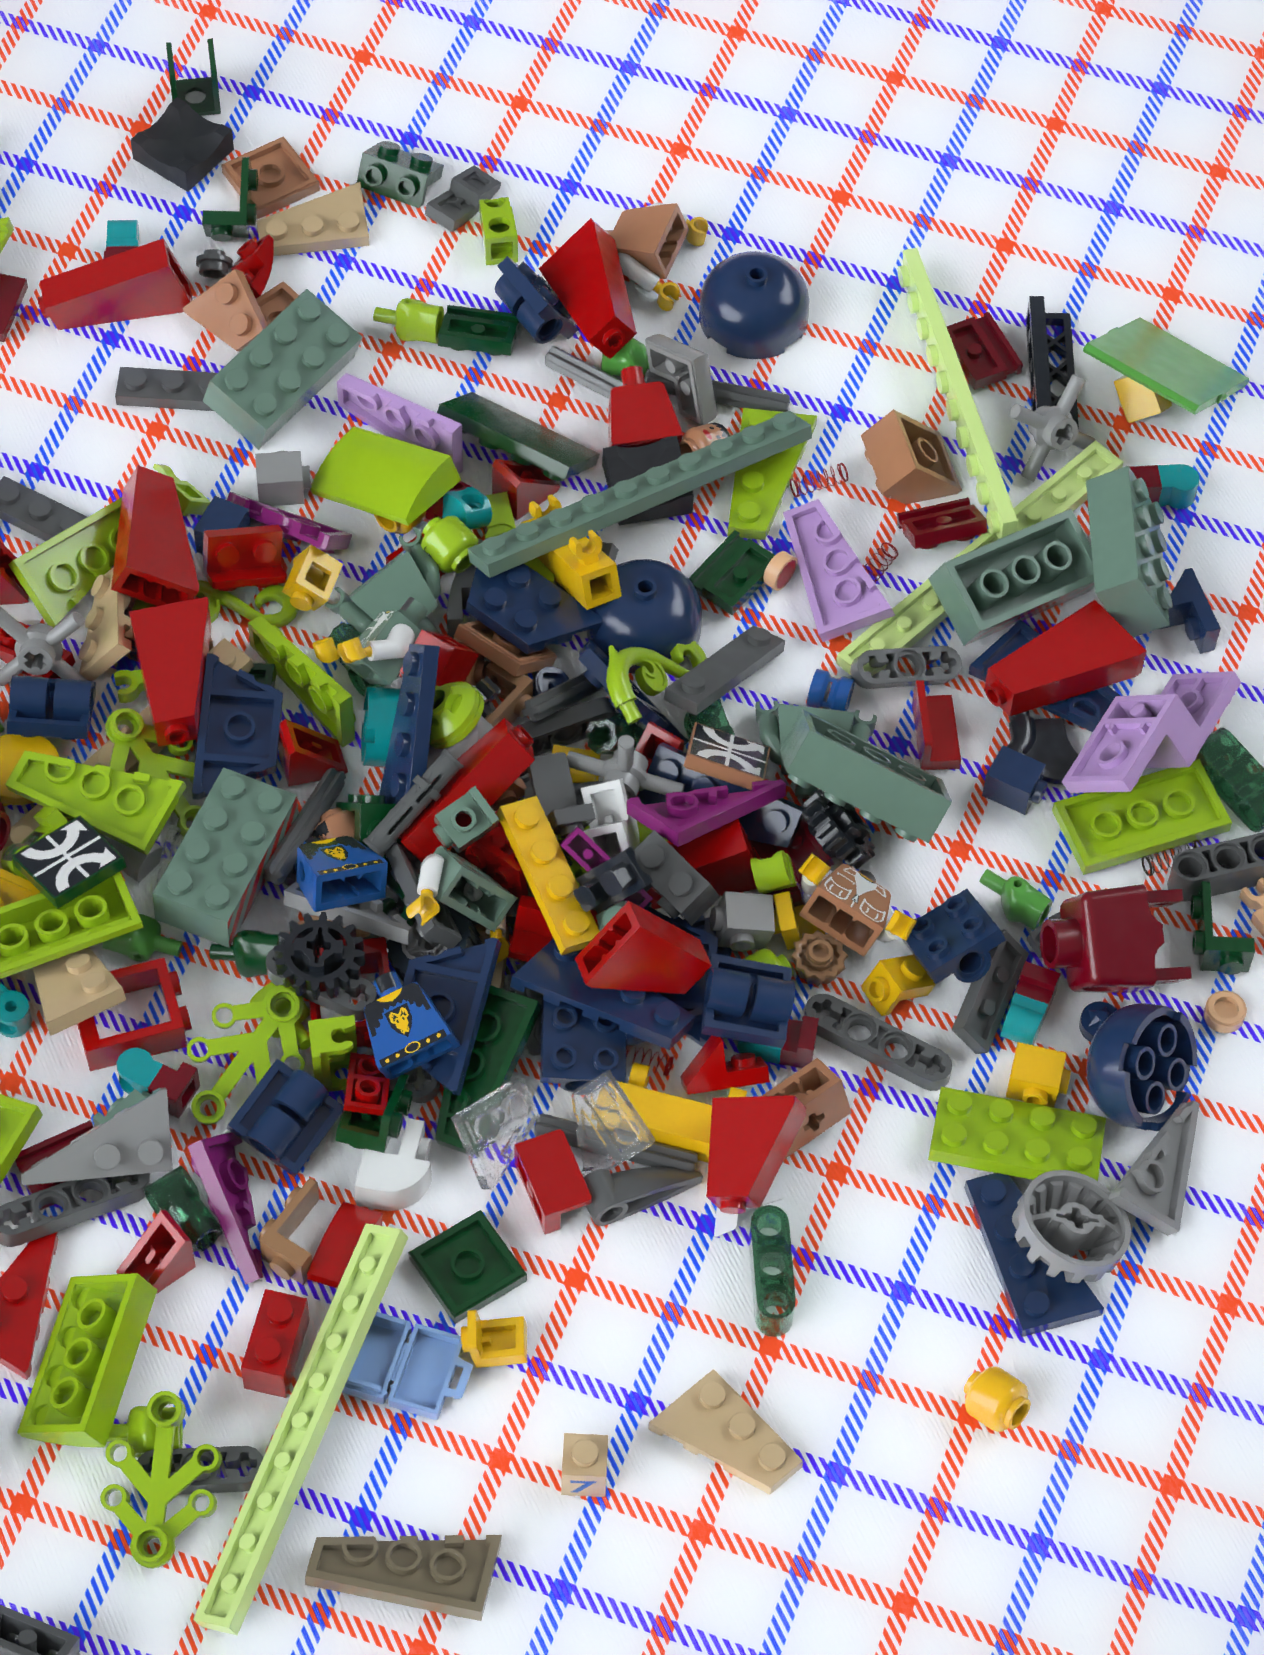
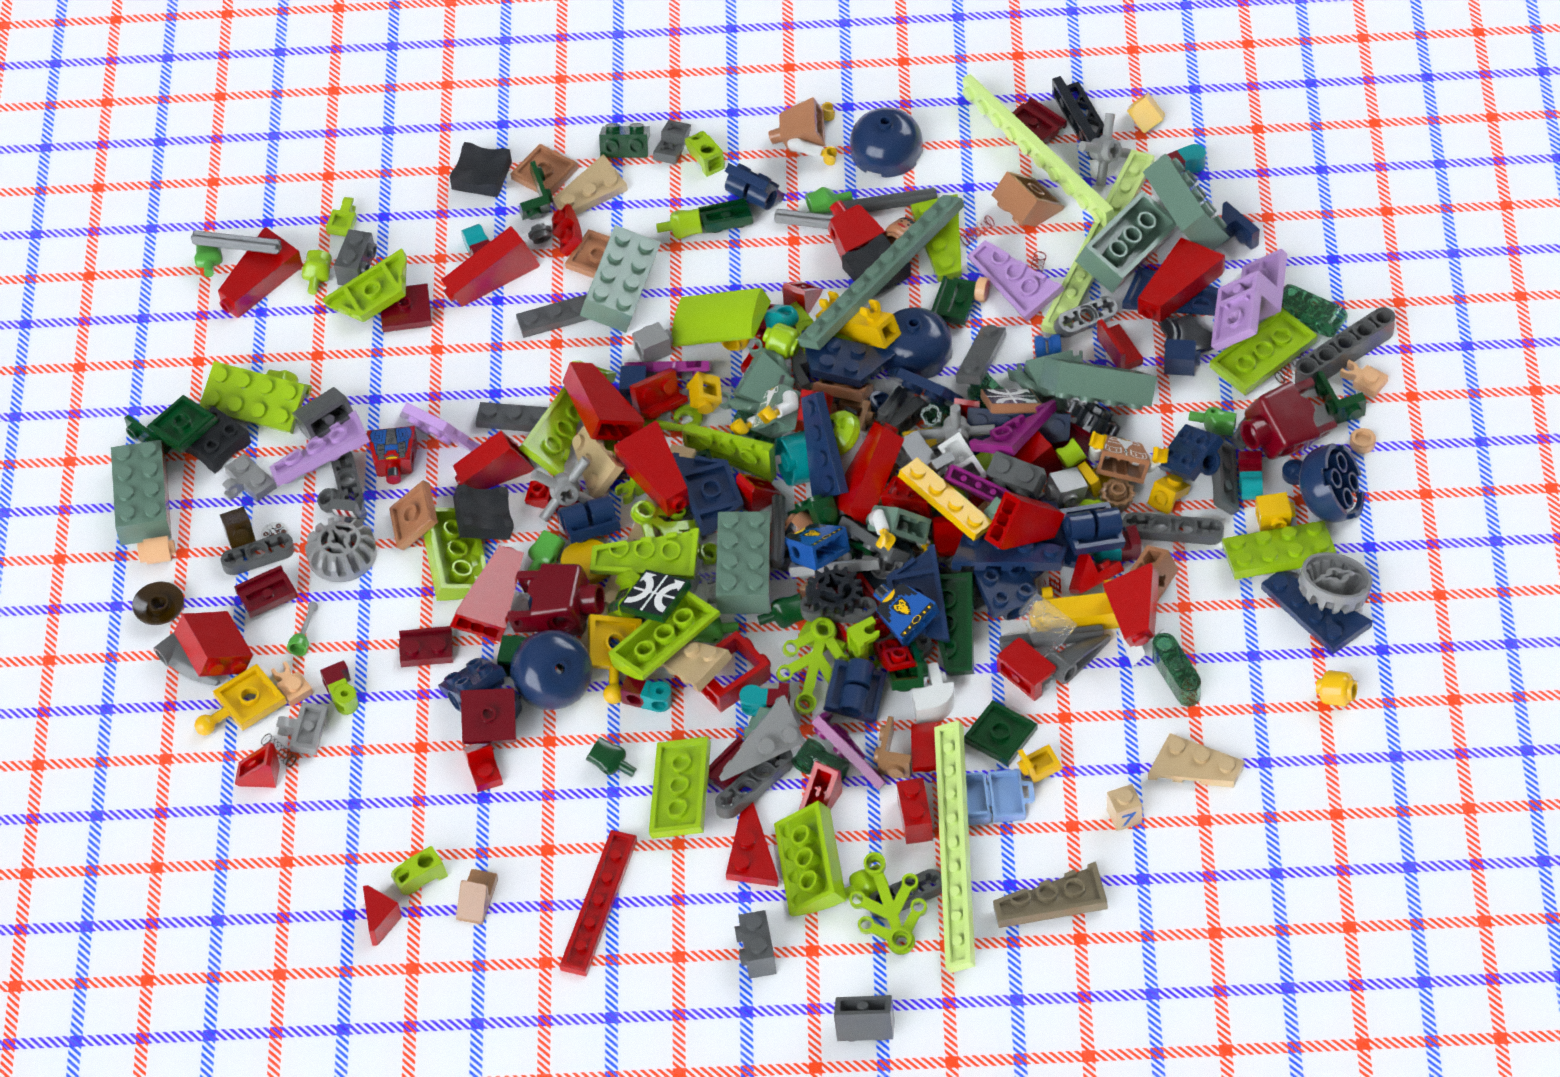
camera: 15 degrees left, 5 degrees down
dark green piece [166,38,221,116] -> none
nougat wing [182,269,268,352] -> none
lavender wing [337,373,463,474] -> none
dark grey pin [363,749,464,858] -> none
sand green brick [433,786,499,854] -> none
dark green tile [437,392,600,481] -> none
clear wing [451,1078,540,1190] -> none
red slope [538,218,637,359] -> none
black hips [573,846,653,914] -> none
lime plant [606,641,707,725] -> none
light grey brick [645,334,717,425] -> none
dark red plate [896,497,988,549] -> none
bright green piece [1083,317,1249,415] -> none
light grey wing [1108,1100,1200,1236] -> none

